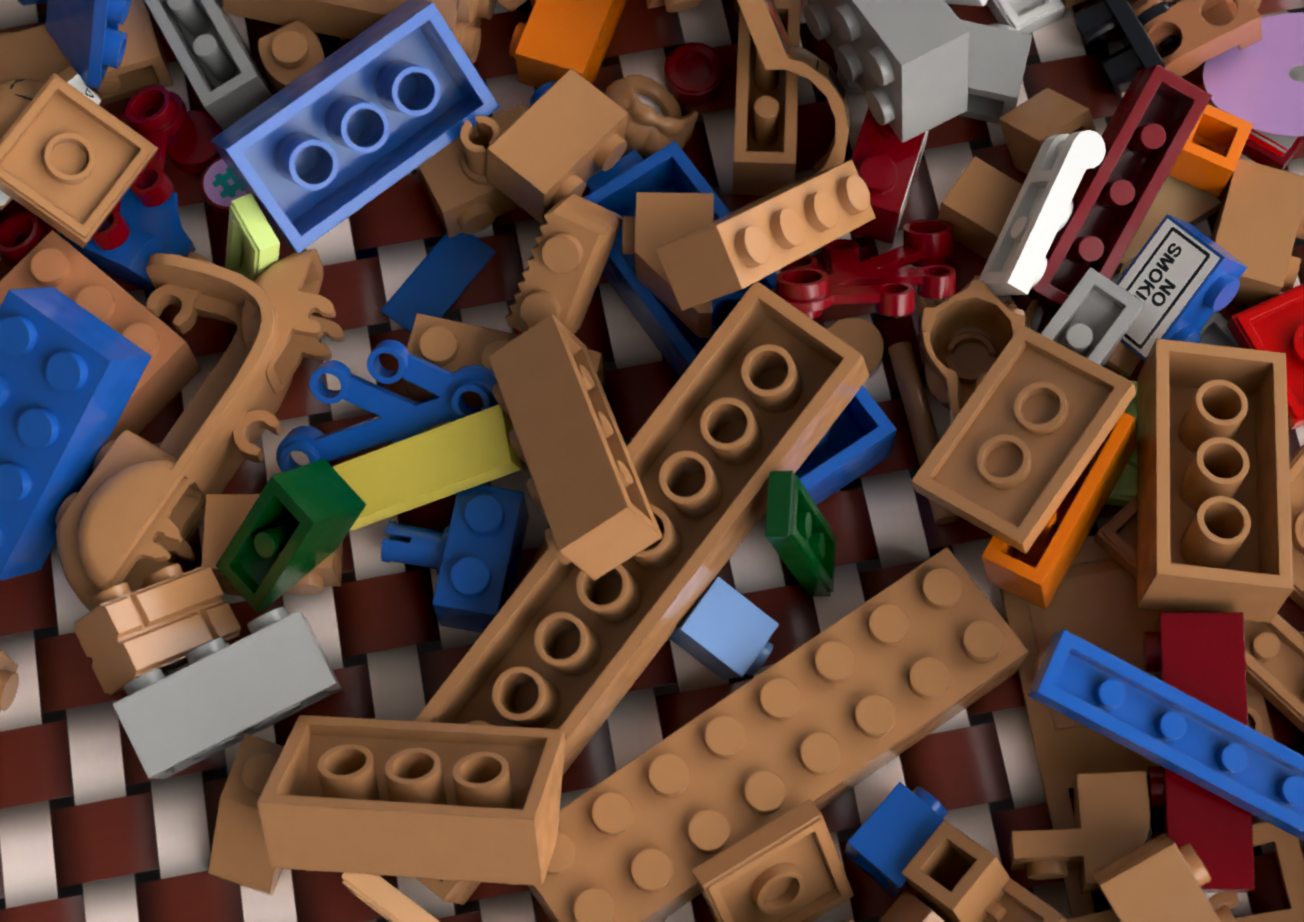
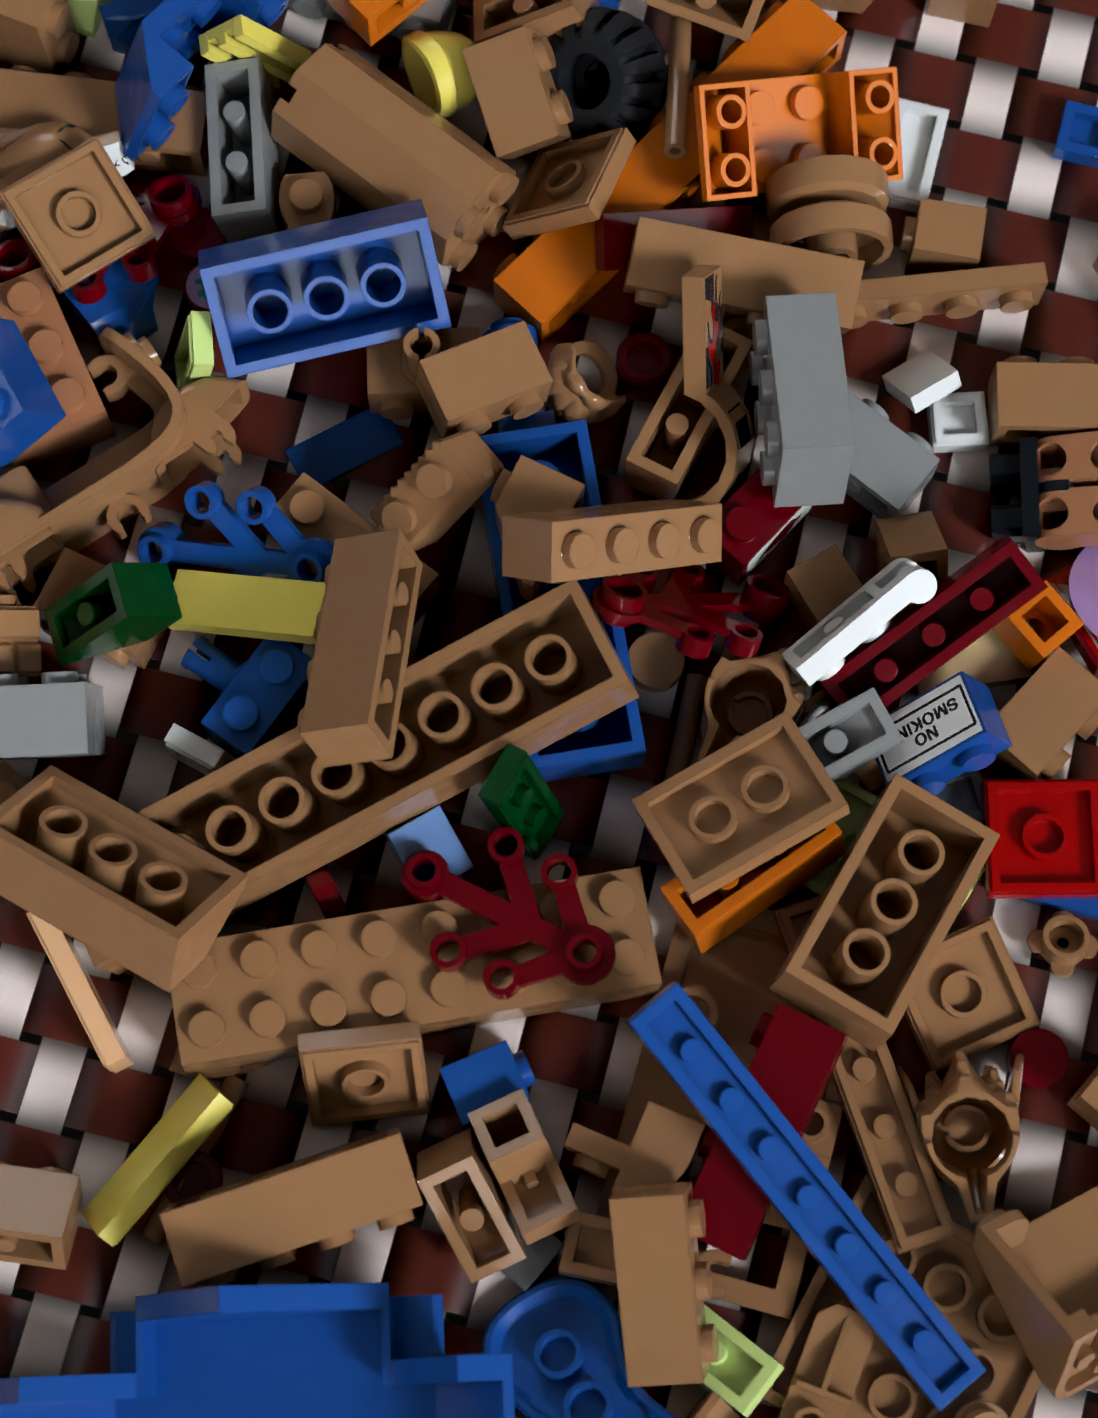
camera: 20 degrees right, 5 degrees up
none -> white tile [164,723,230,775]
none -> dark red tile [305,865,348,919]
none -> dark red plant [401,827,616,1000]

